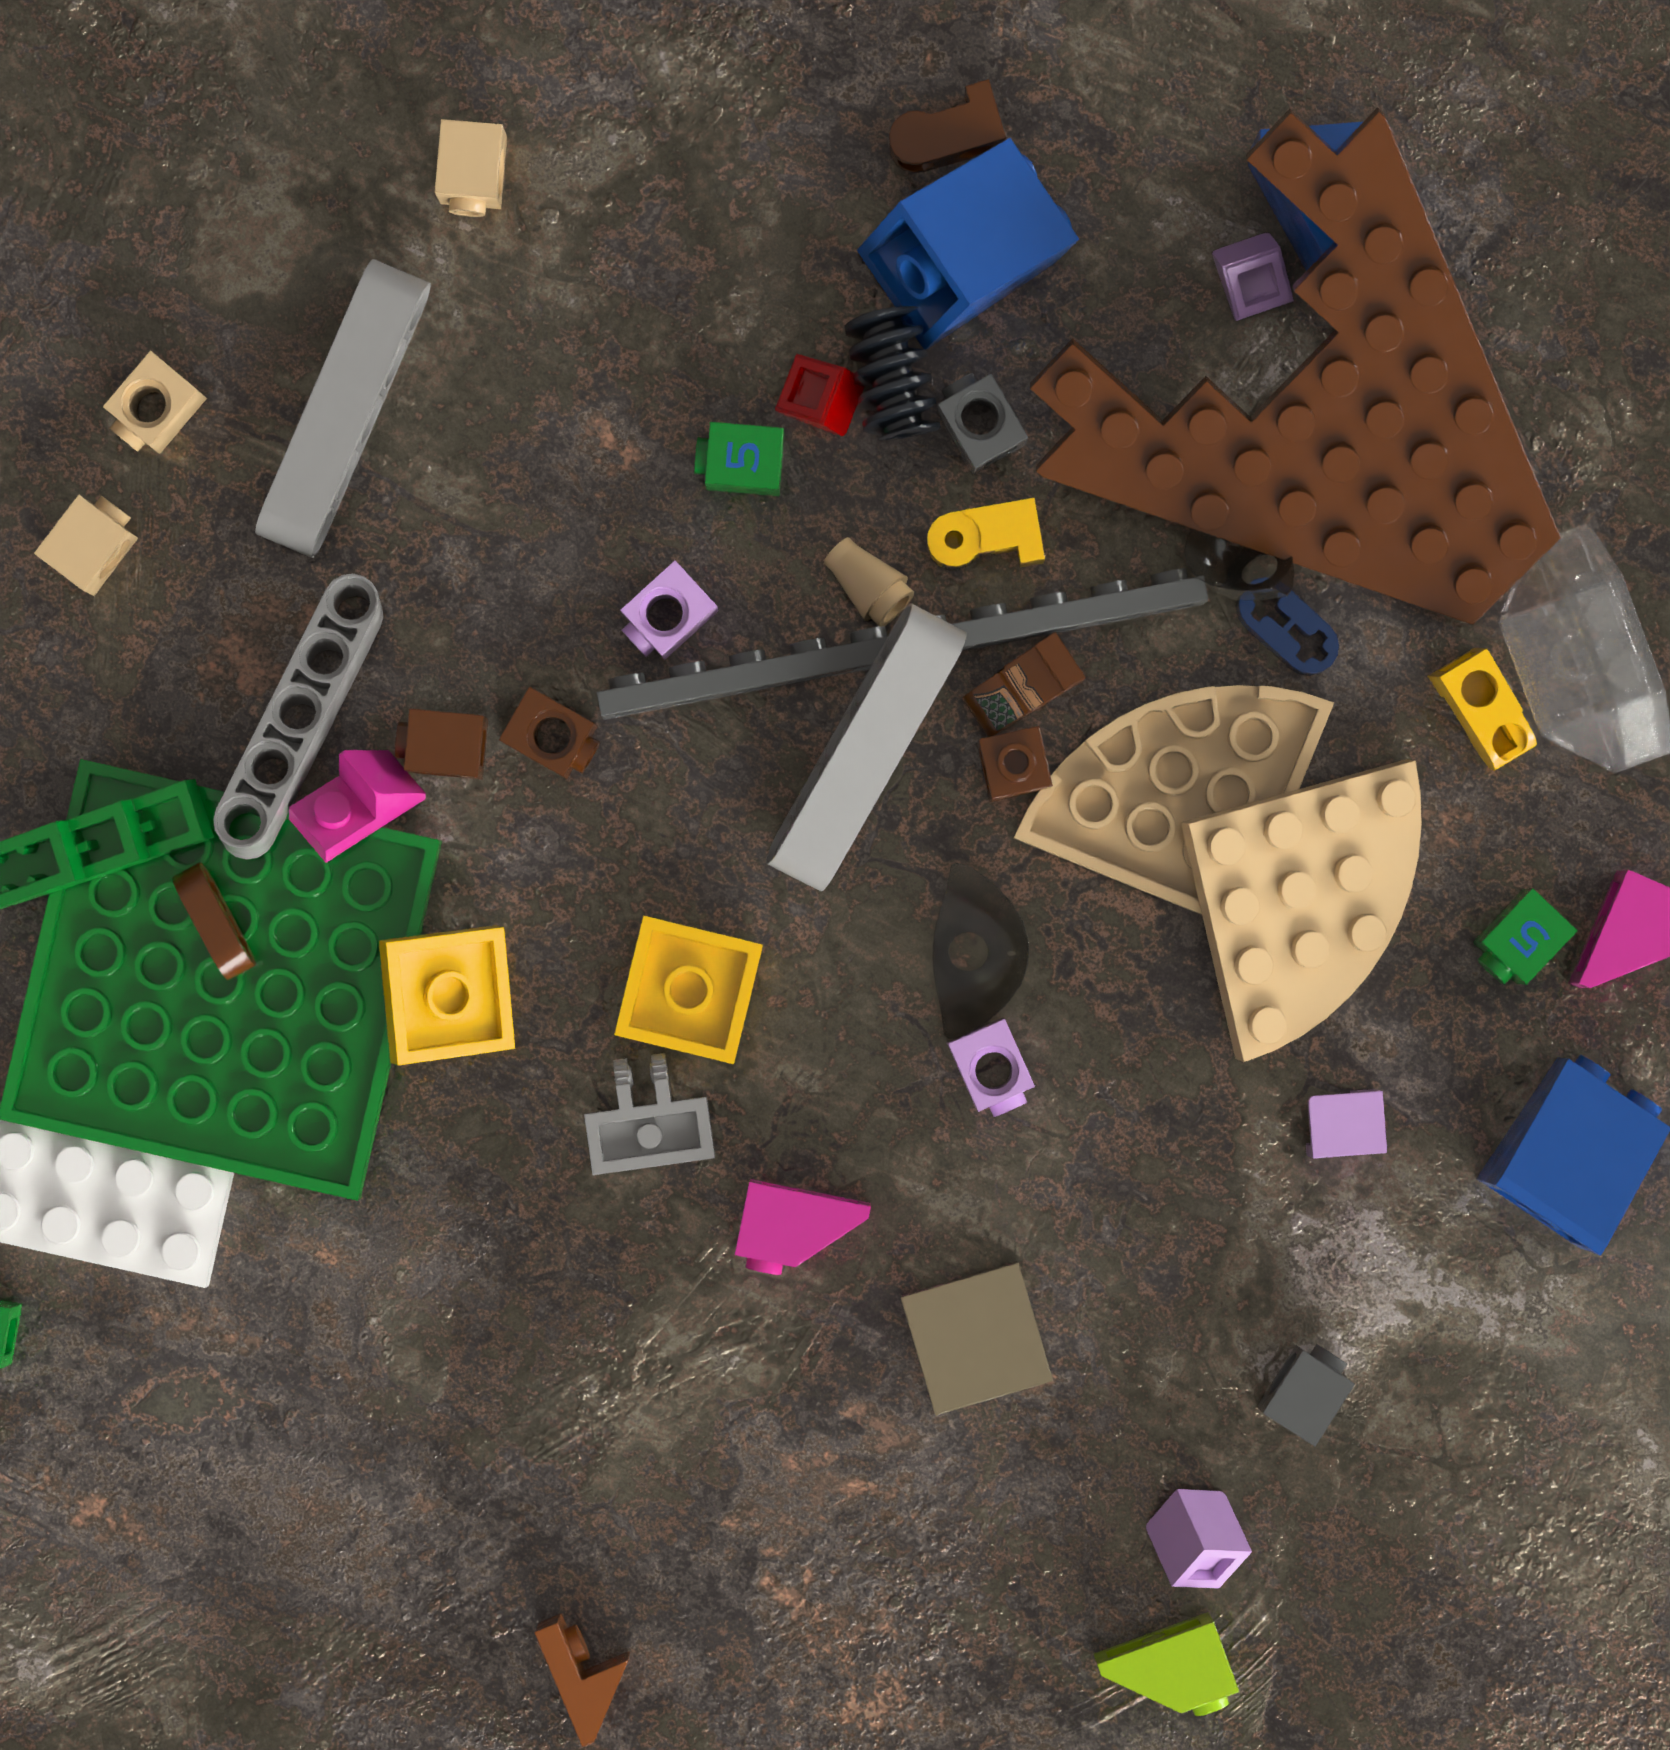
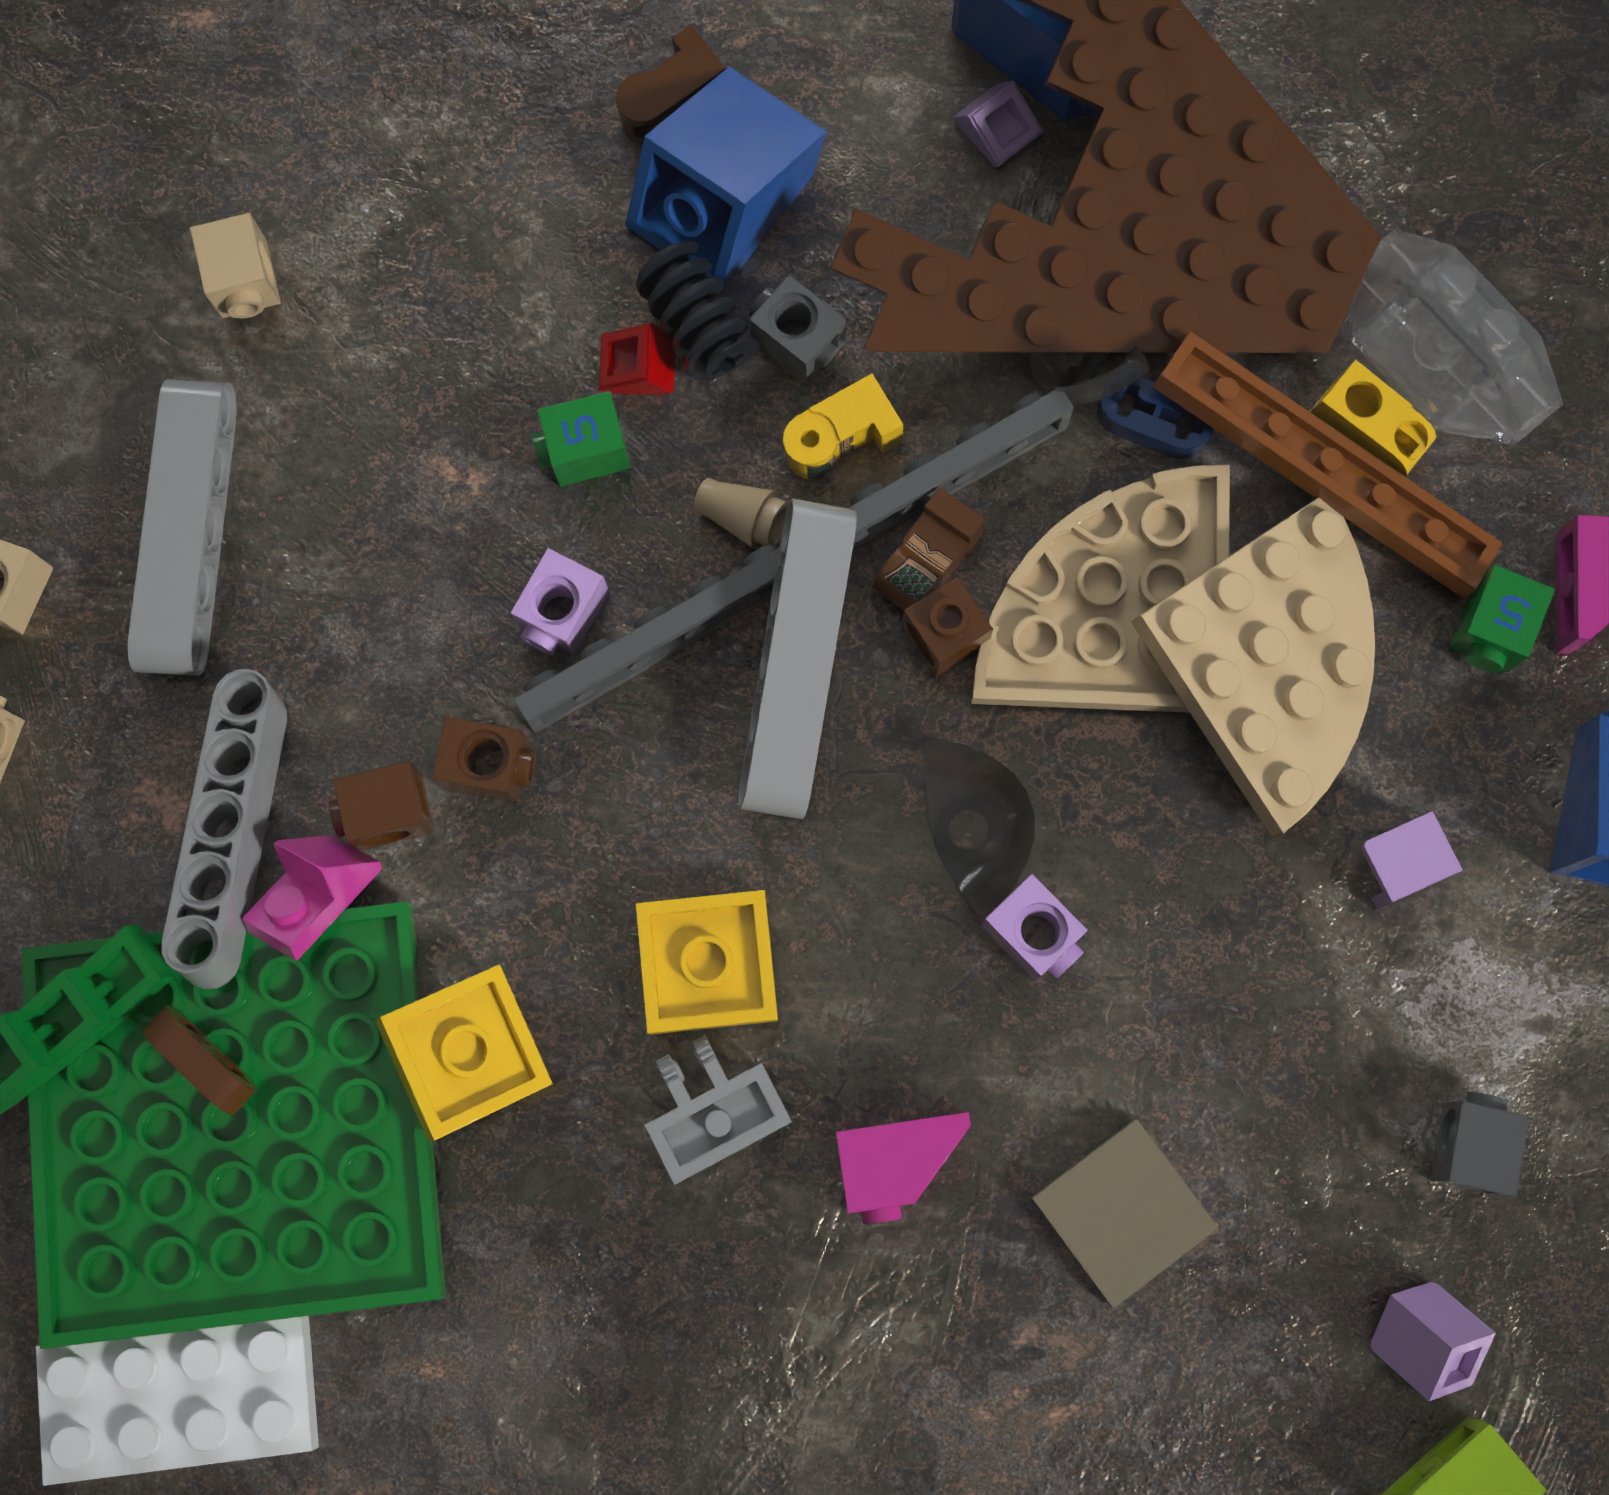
camera: 15 degrees left, 10 degrees down
none -> dark orange plate [1152,331,1502,598]

